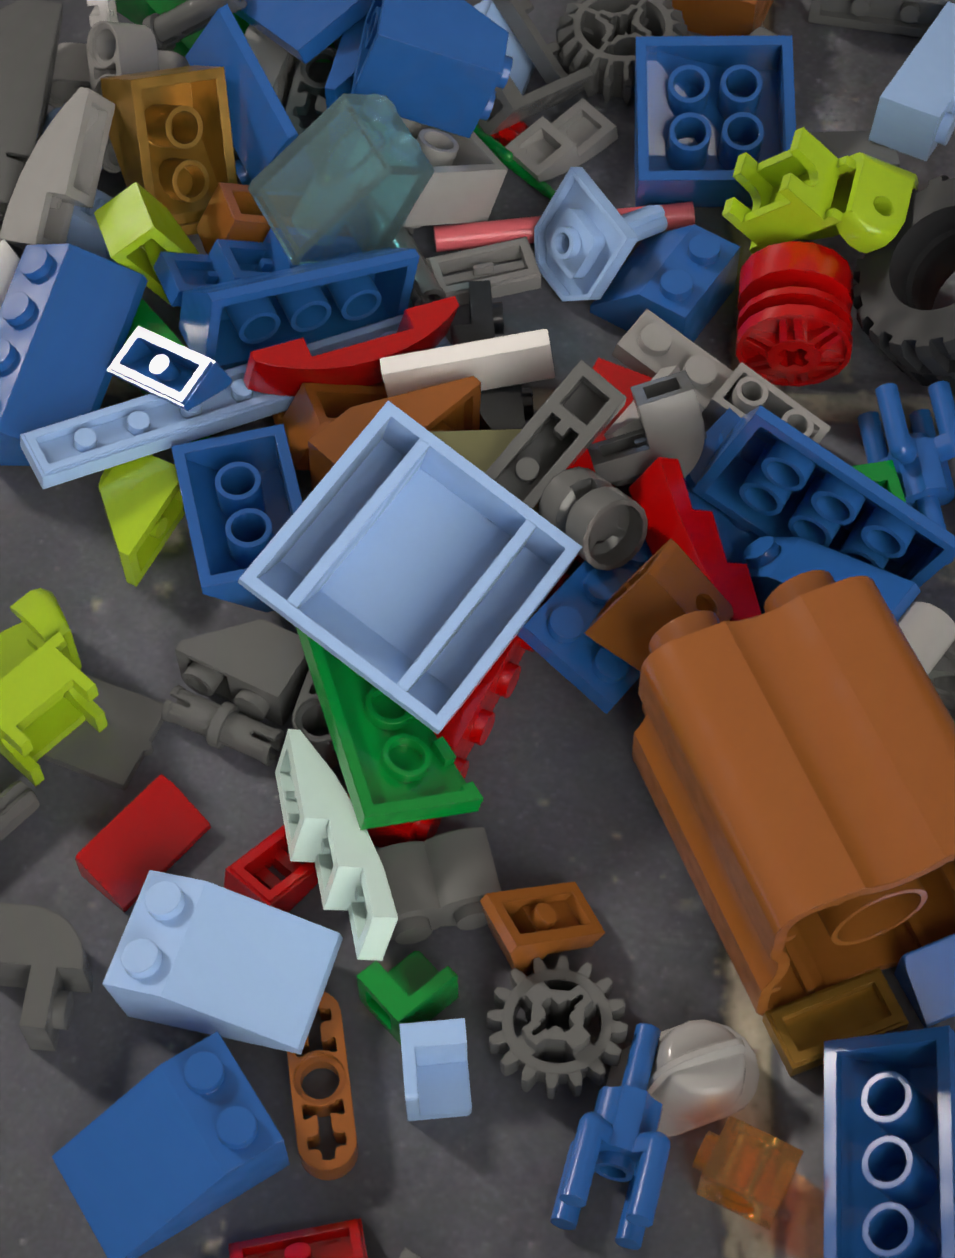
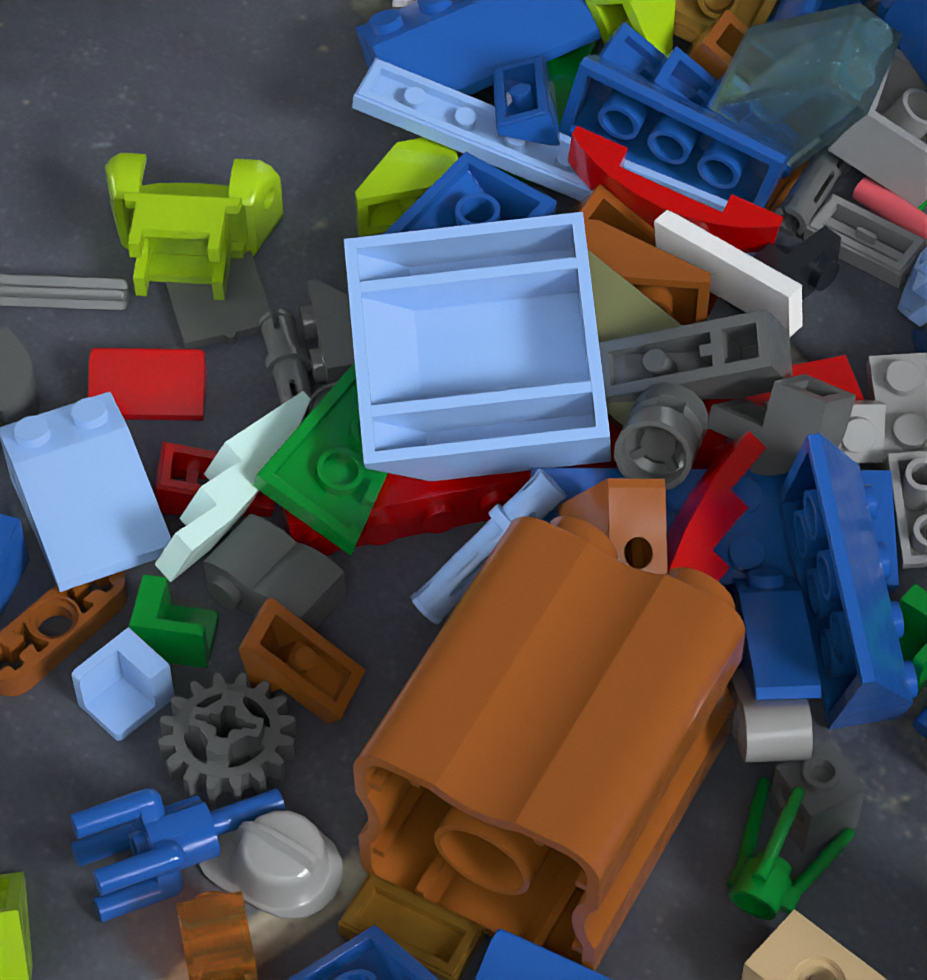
camera: 50 degrees right, 5 degrees down
none -> light blue pin [410,469,568,625]

